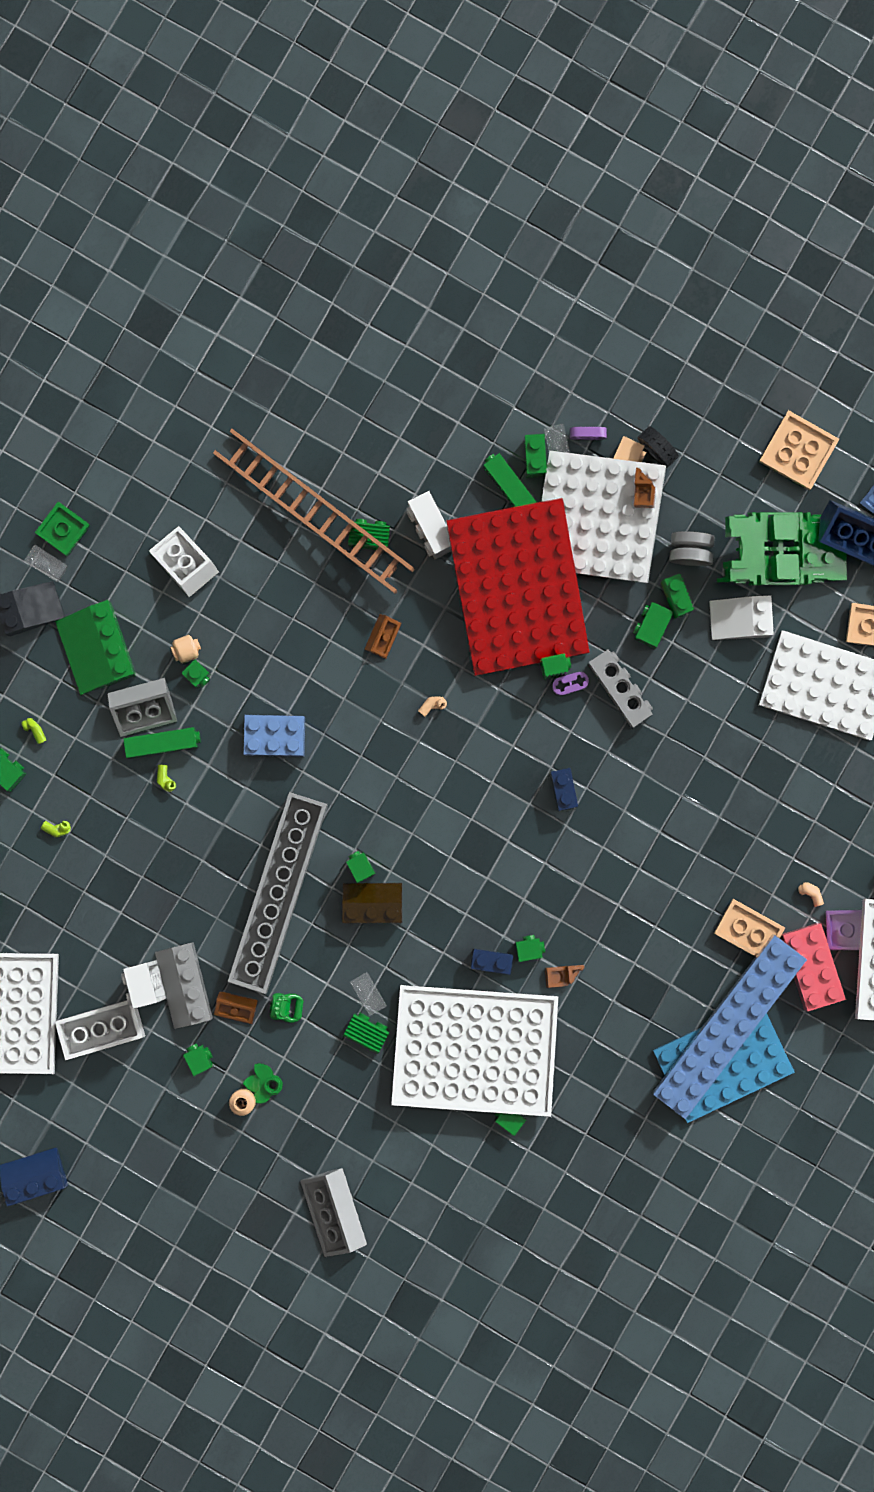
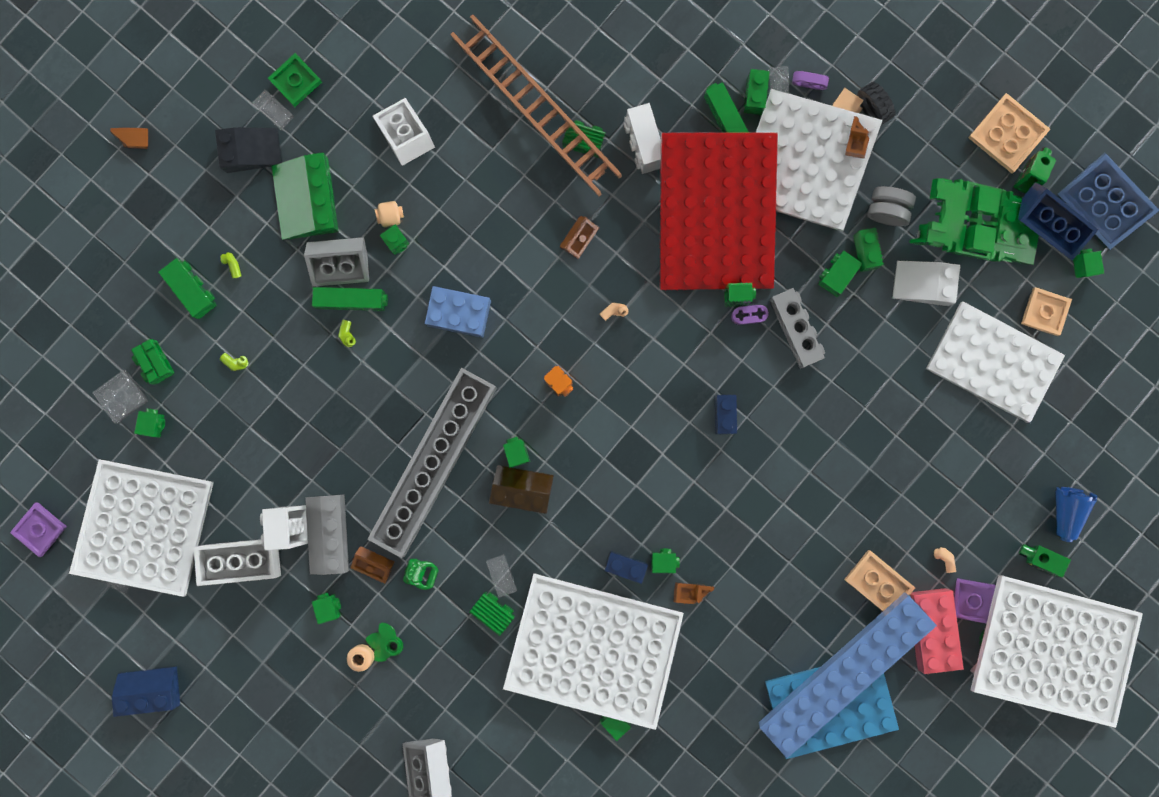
camera: 15 degrees right, 0 degrees up
none -> orange brick [544,366,573,397]
none -> green torso [1013,147,1056,194]

